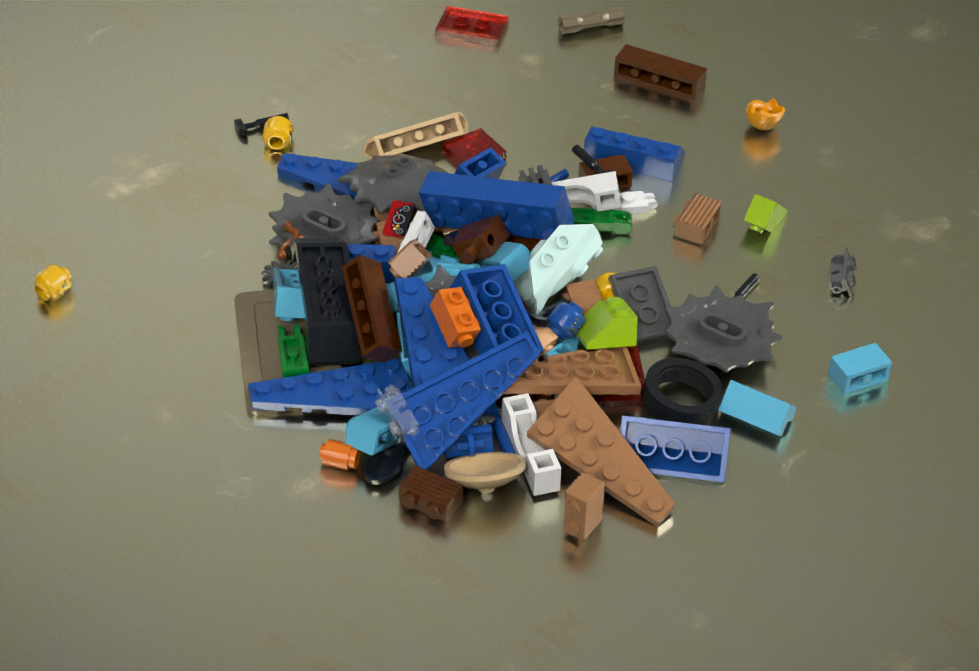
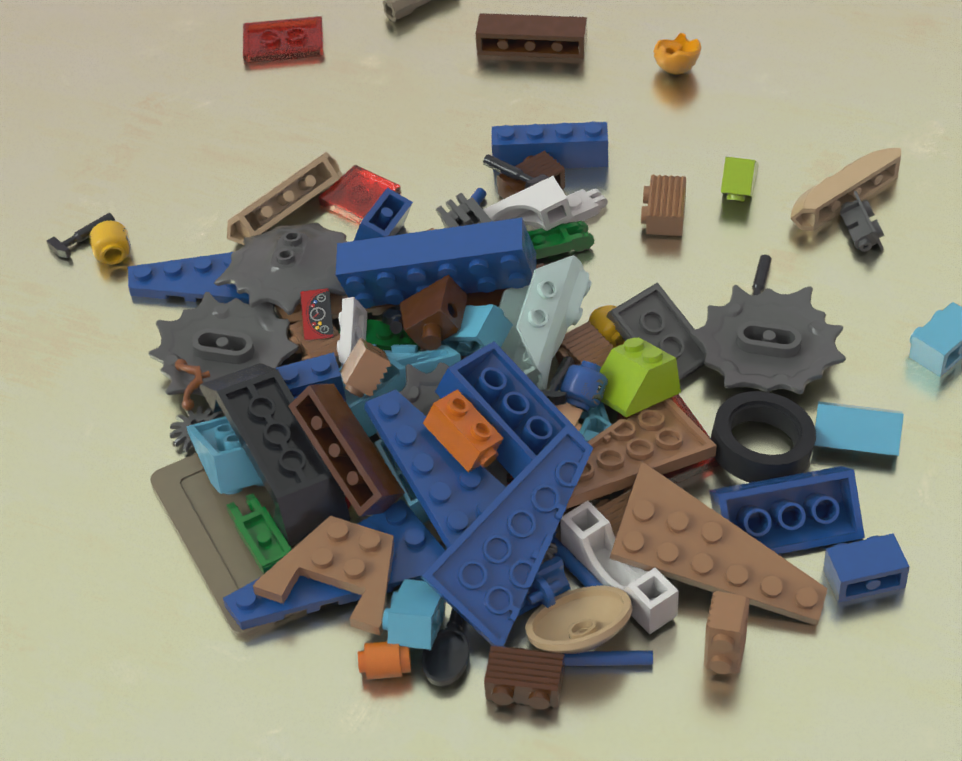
camera: 15 degrees left, 5 degrees up
clear hinge [375,385,419,444] -> none
none -> medium nougat wing [253,516,395,636]
none -> blue bar [564,650,653,666]
none -> tan brick [790,148,901,231]
none -> blue brick [823,533,910,603]

